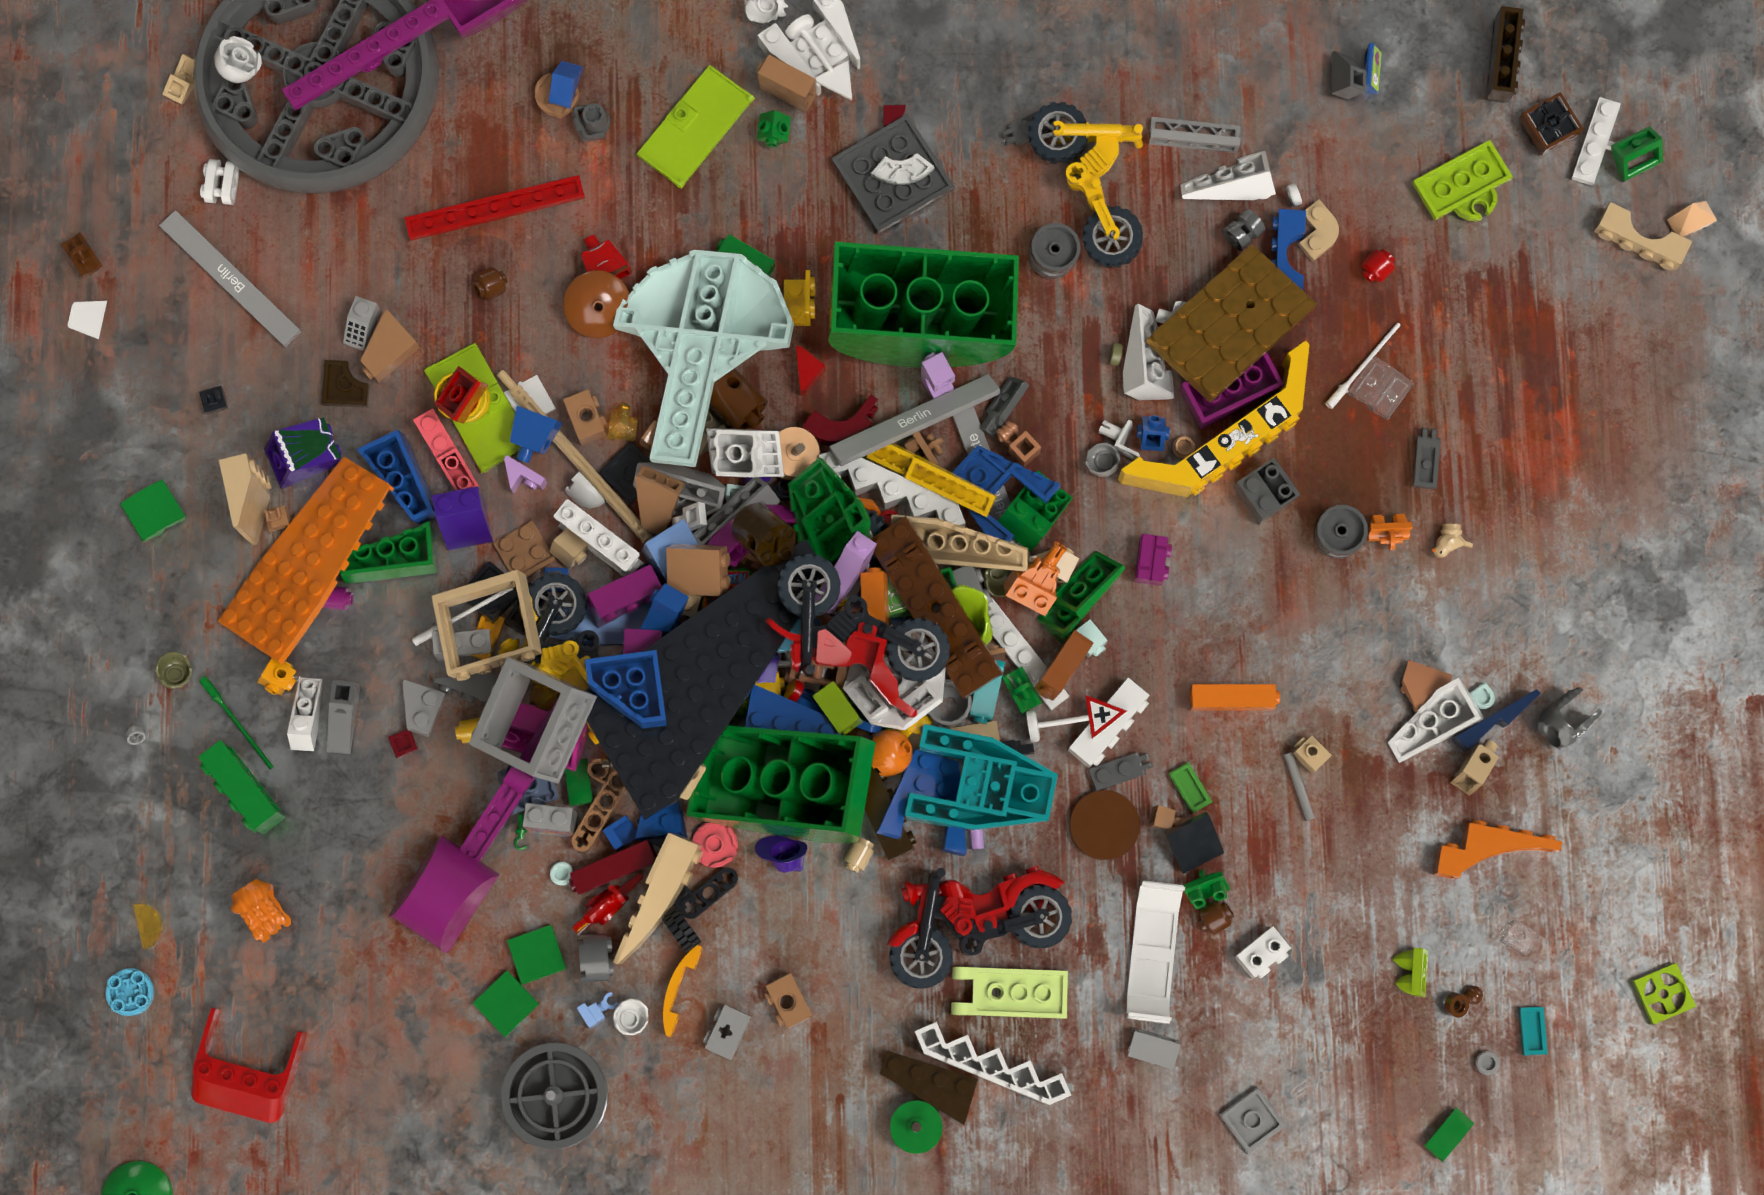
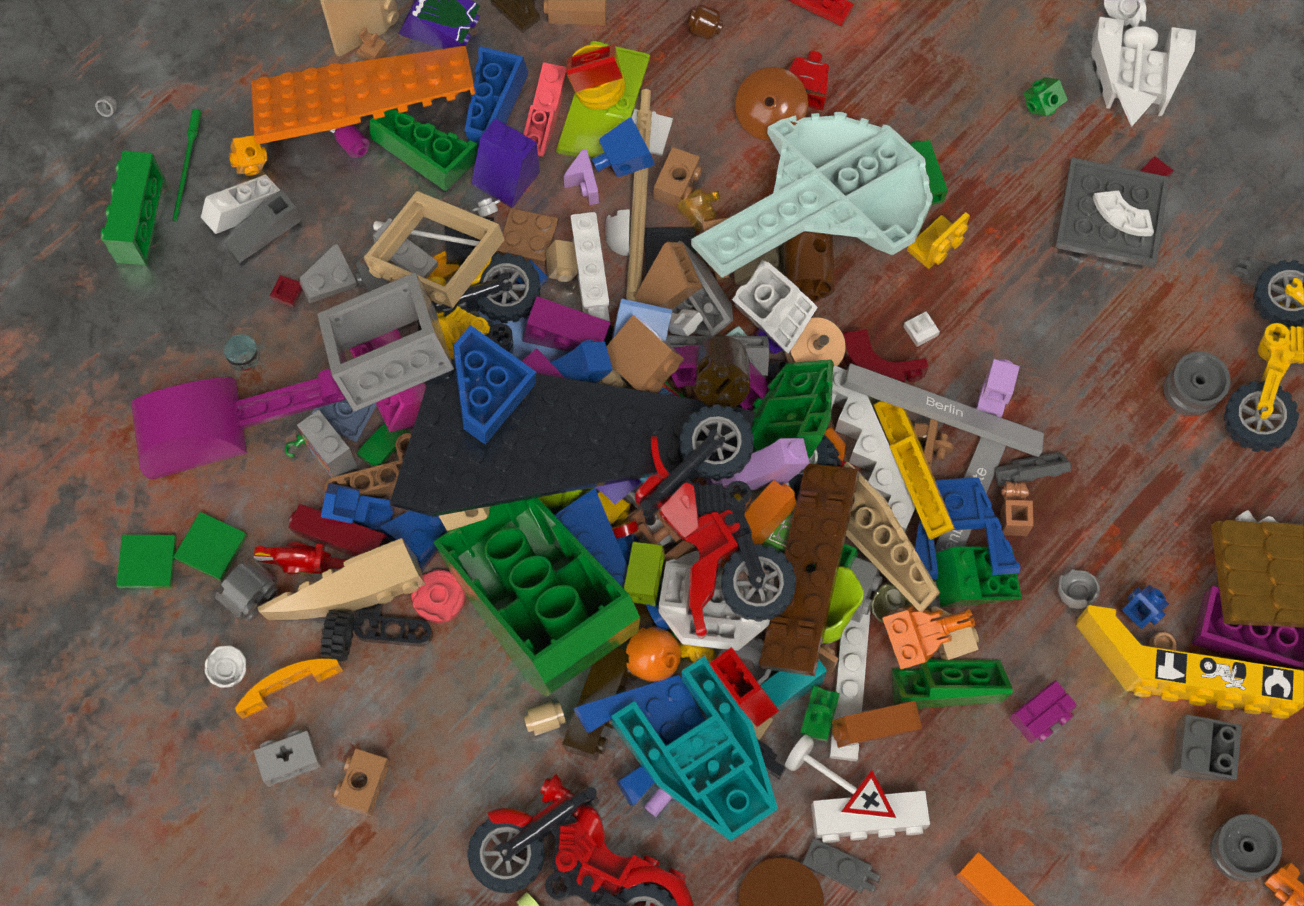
camera: 45 degrees right, 10 degrees down
olive hair [156,651,192,689] -> none
orange piece [230,879,292,943] -> none
dark grey wheel [501,1043,608,1149] -> none
light aqua tile [550,862,574,886] -> none
light blue piece [577,992,619,1029] -> none
lime door [637,65,755,189] -> none
dark purple piece [755,835,808,873] -> none
medium nougat brick [757,55,817,113] -> none
red slope [796,346,825,396] -> none
green brick [828,242,1019,368] -> none
light aqua brick [1076,619,1108,658] -> none
white bracket [1099,420,1140,461] -> none
olive tile [1108,342,1123,366] -> none
white wedge [1123,304,1174,400] -> none
none -> clear light blue head [224,334,260,372]
none -> blue panel [321,483,360,523]
none -> white plate [472,197,500,217]
none -> red slope [709,647,779,727]
none -> white tile [903,312,940,347]

